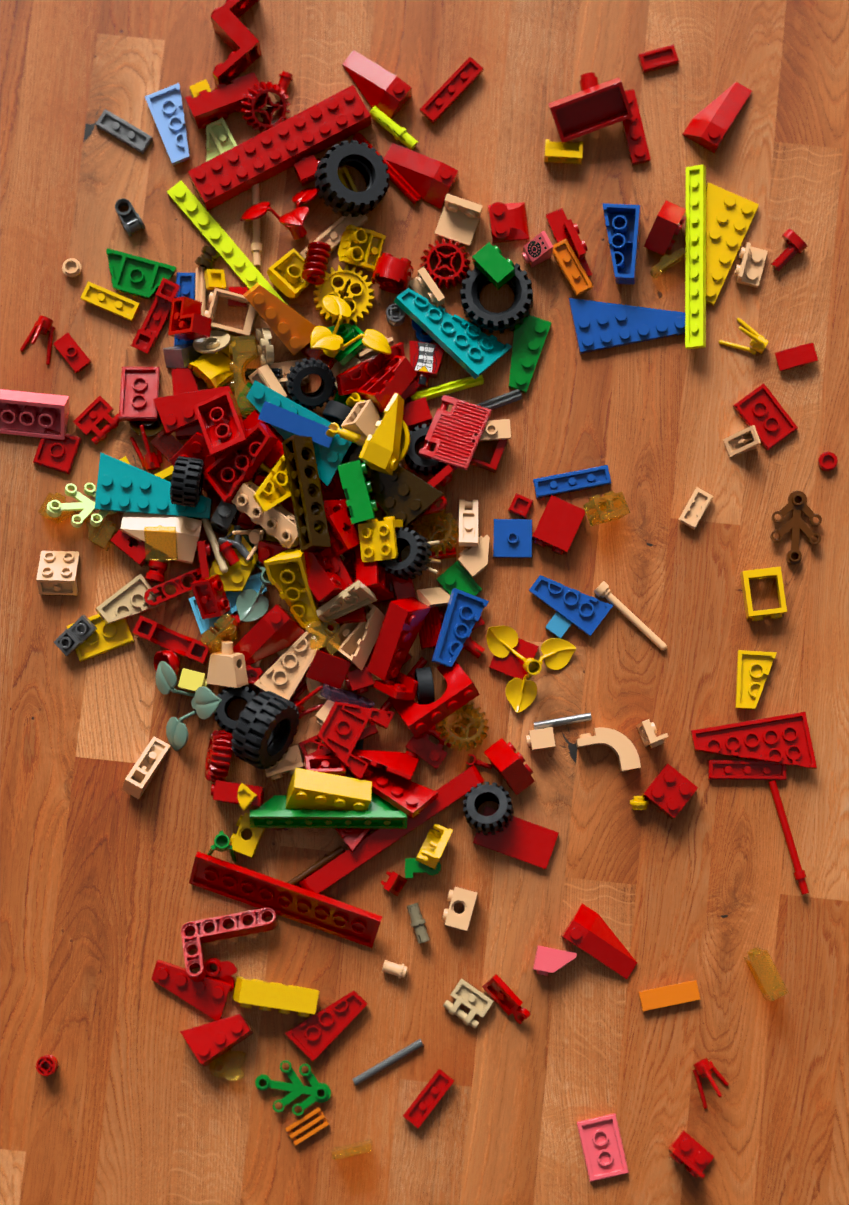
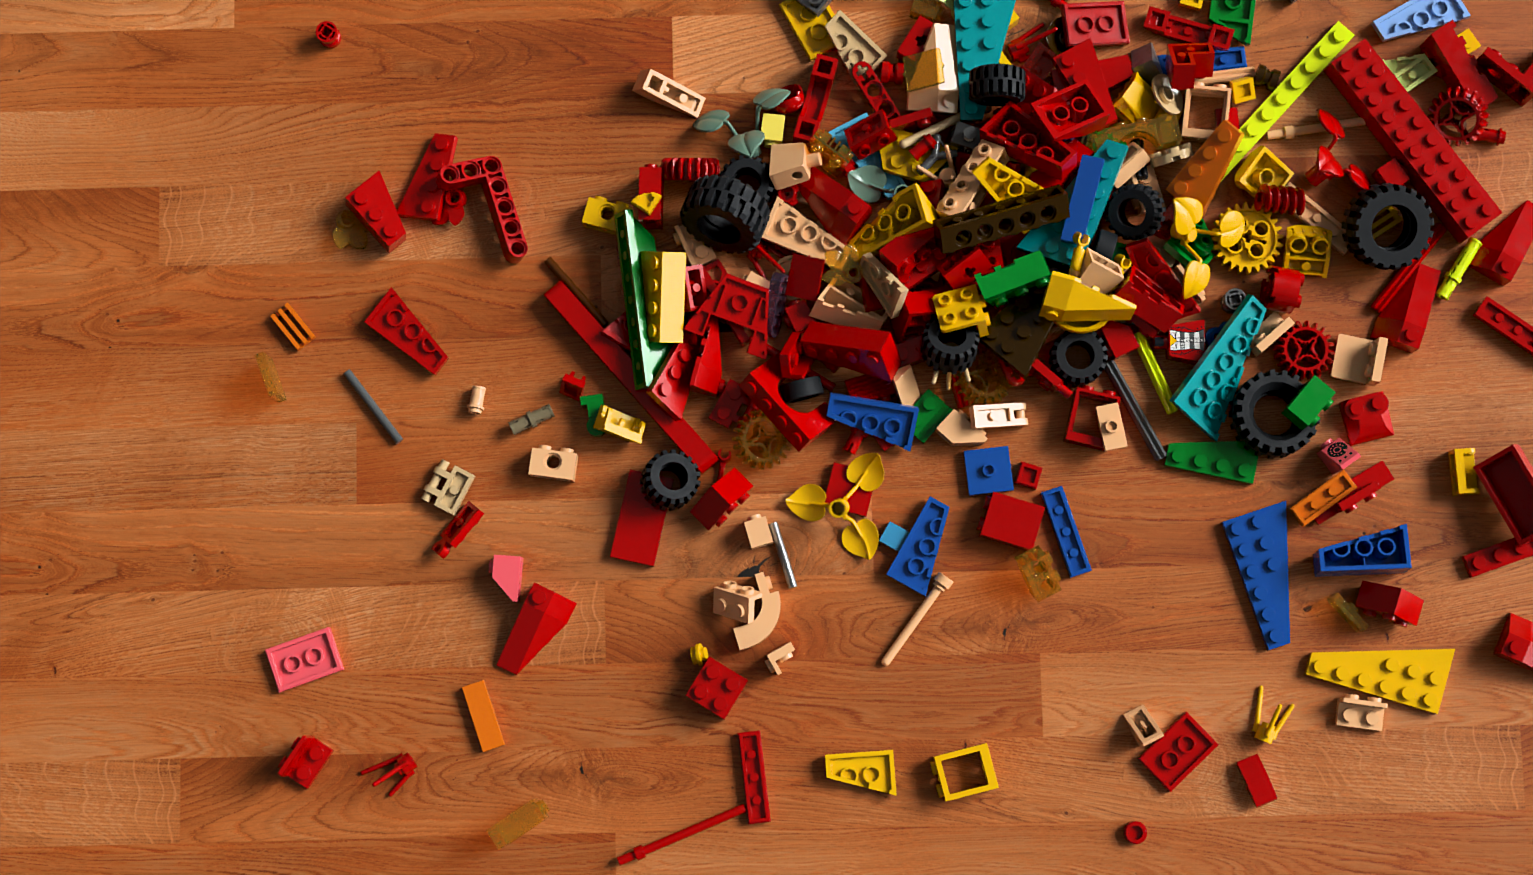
camera: 85 degrees right, 0 degrees up
red plate [189,851,383,948] -> none
green plant [207,831,237,862] -> none
yellow wedge [232,976,319,1017] -> none
green plant [255,1060,331,1116] -> none
red plate [403,1068,455,1128] -> none
red window [419,395,492,470] -> none
light nougat plate [678,487,713,530] -> none
neon yellow plate [685,165,706,350] -> none
red wing [691,712,817,769] -> none
reddish brown plant [770,491,822,565] -> none
red piece [771,229,807,272] -> none
none -> light nougat bracket [713,581,762,624]

